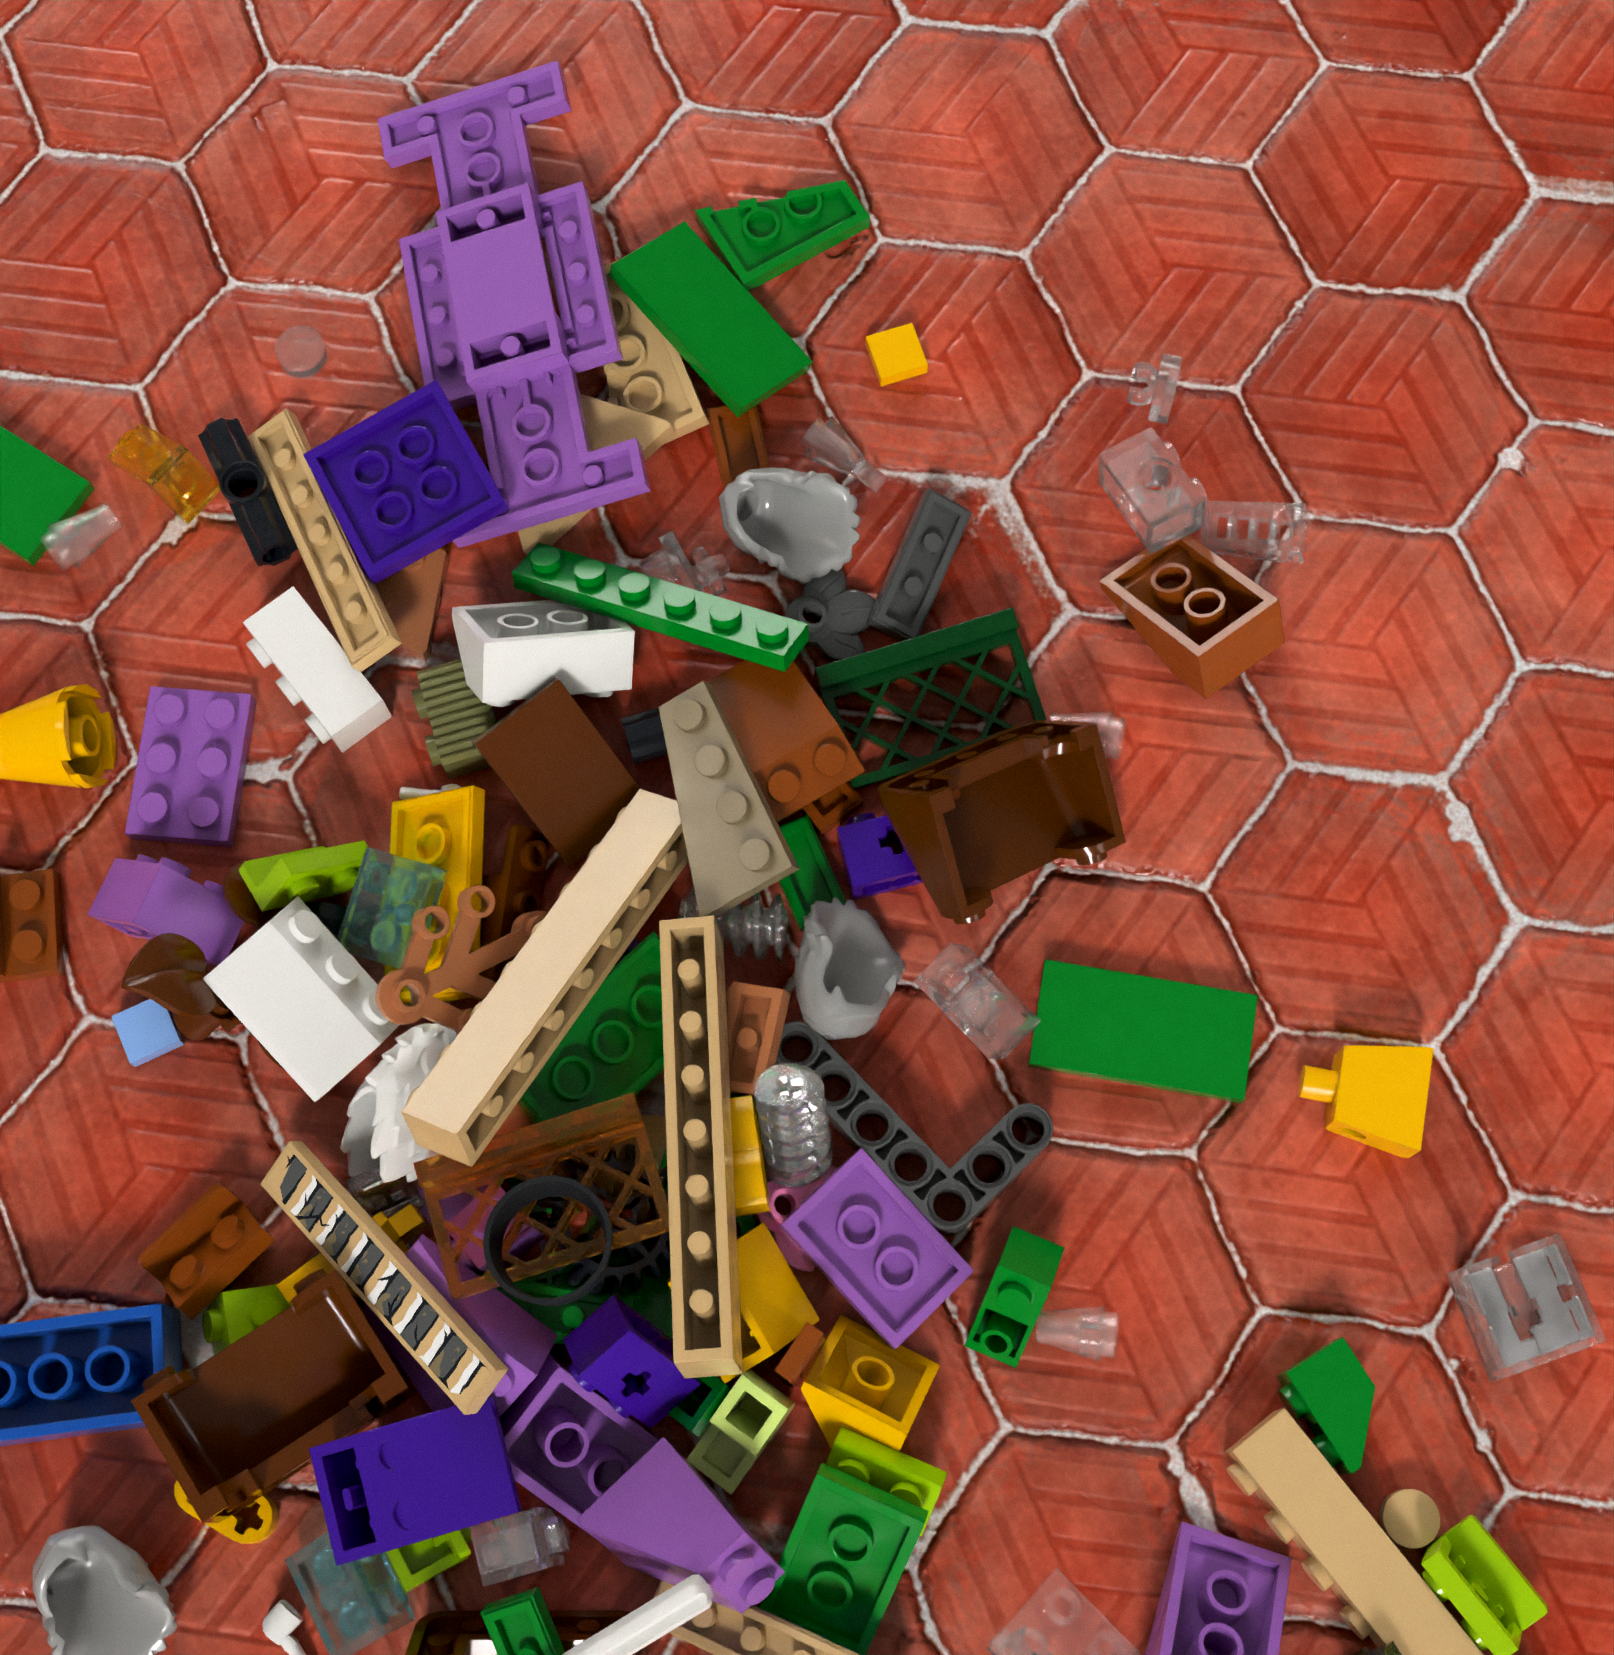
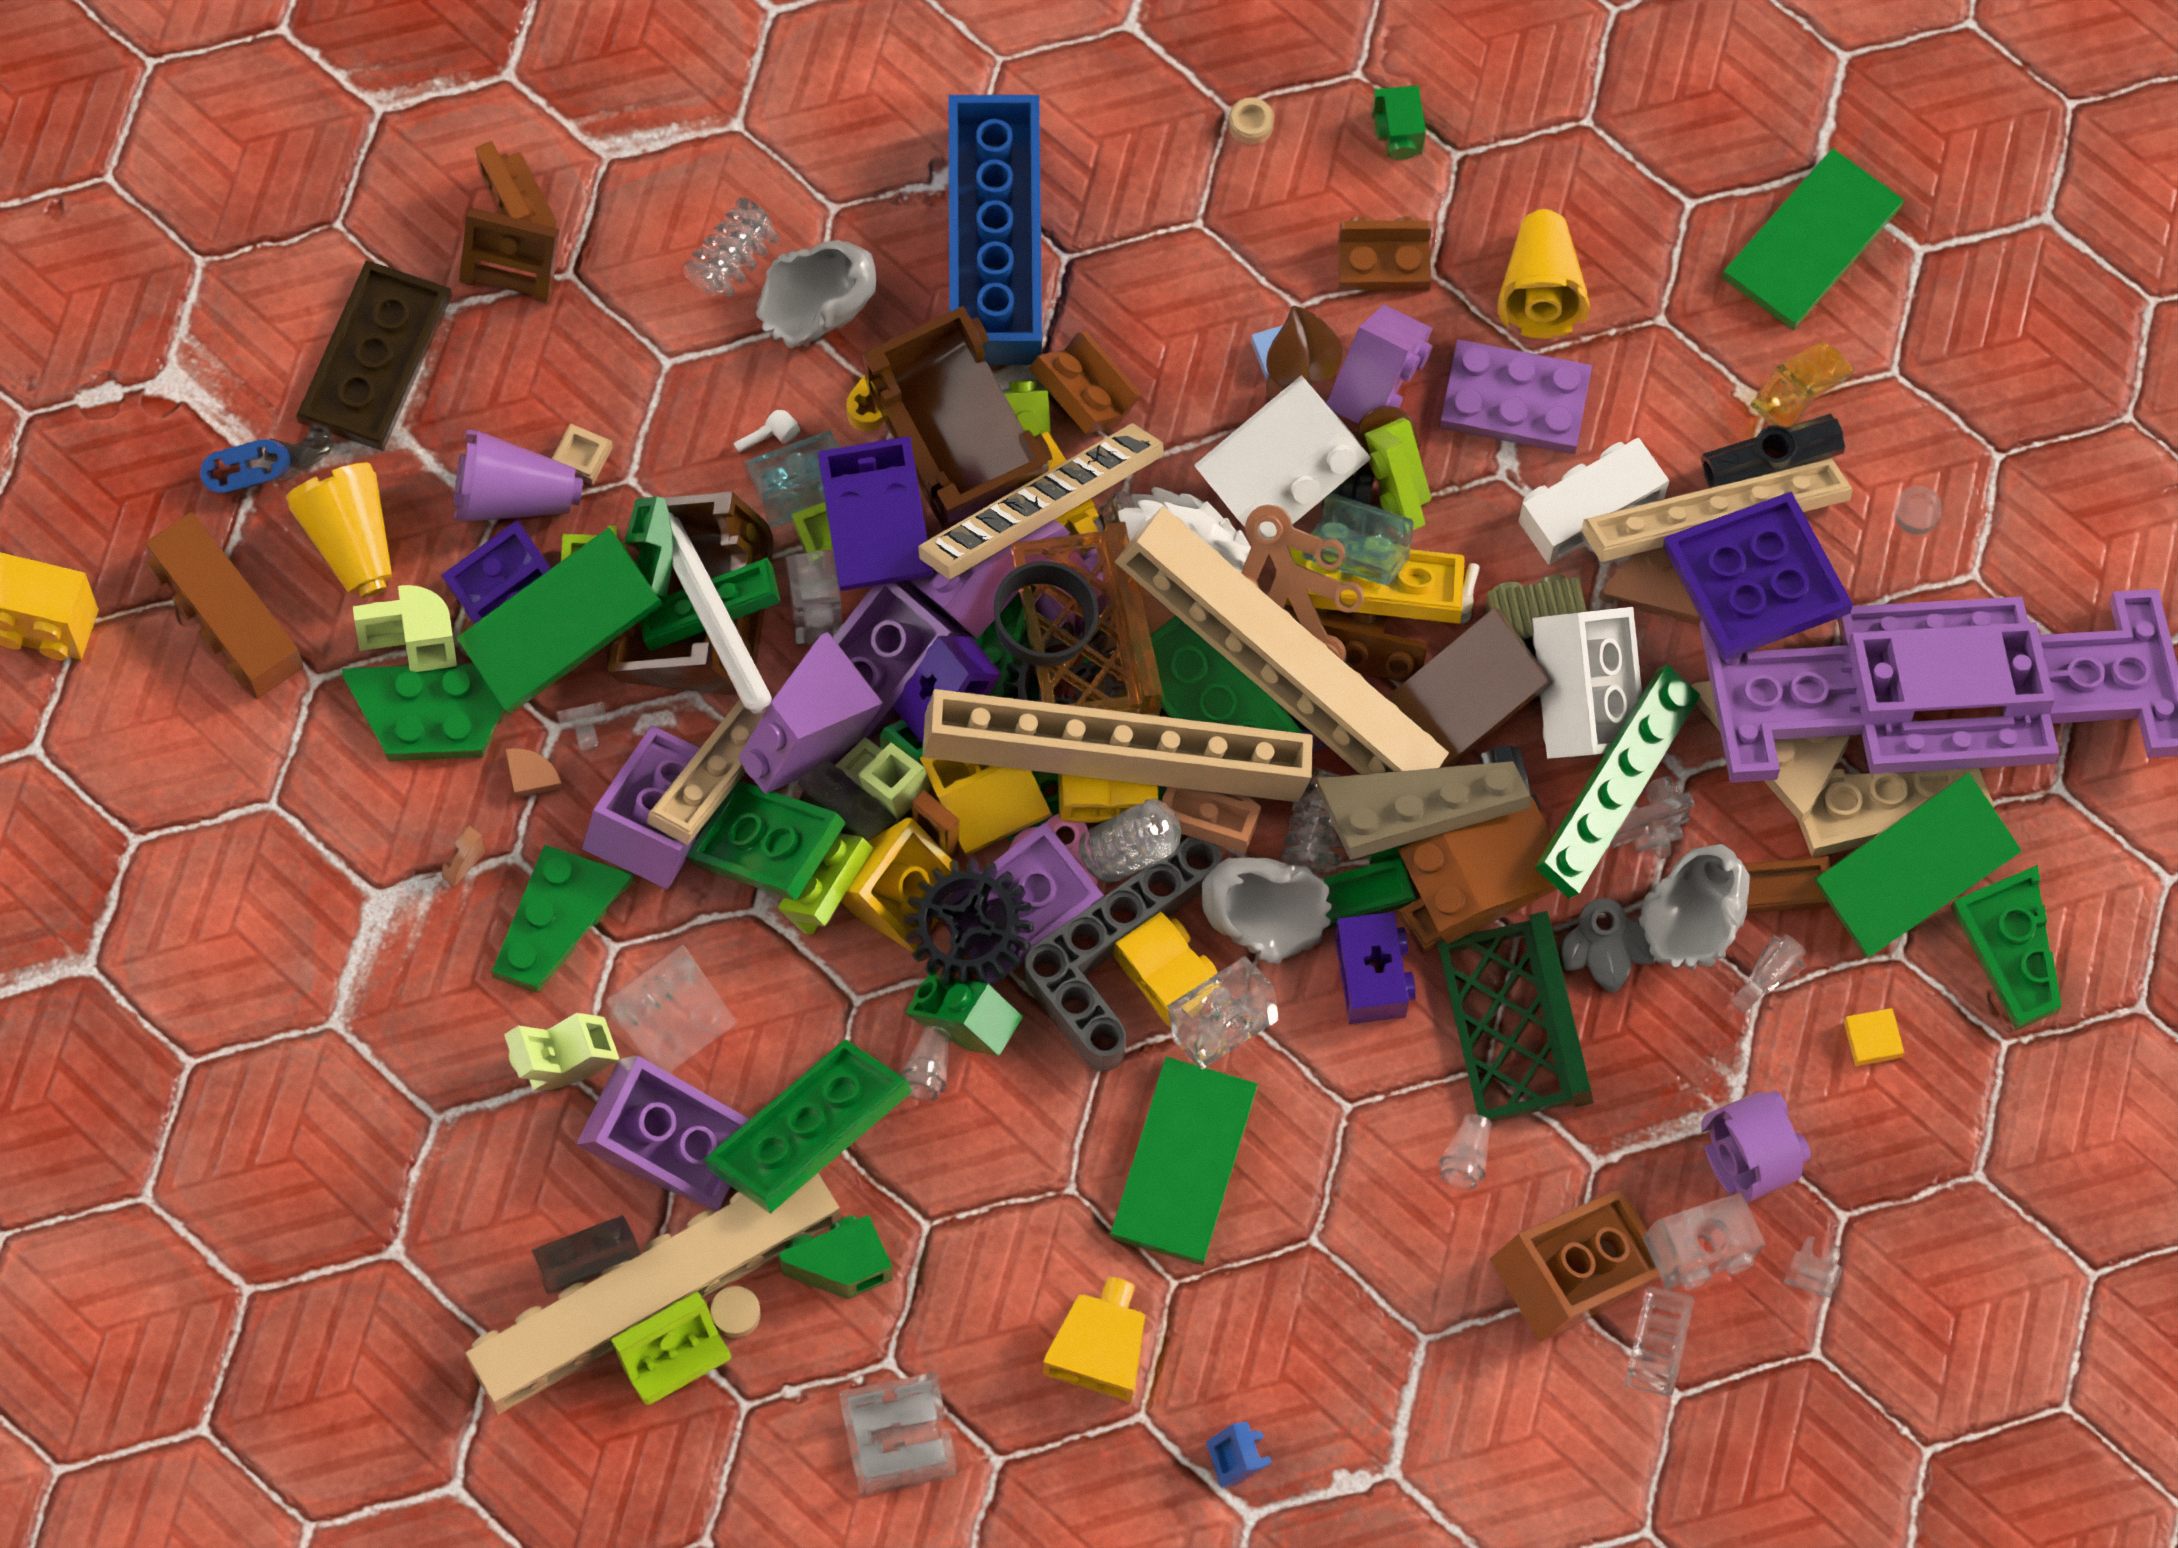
camera: 90 degrees right, 5 degrees down
clear cone [40,503,121,571] -> none
dark grey tile [866,488,972,642] -> none
reddish brown windscreen [878,720,1126,924] -> none
none -> green tile [704,1039,912,1214]
none -> clear smoke bracket [798,759,897,842]
none -> black gear [904,858,1035,985]
none -> yellow brick [1113,912,1219,1028]
none -> blue tile [1206,1422,1272,1488]
none -> medium lavender brick [1701,1091,1811,1203]

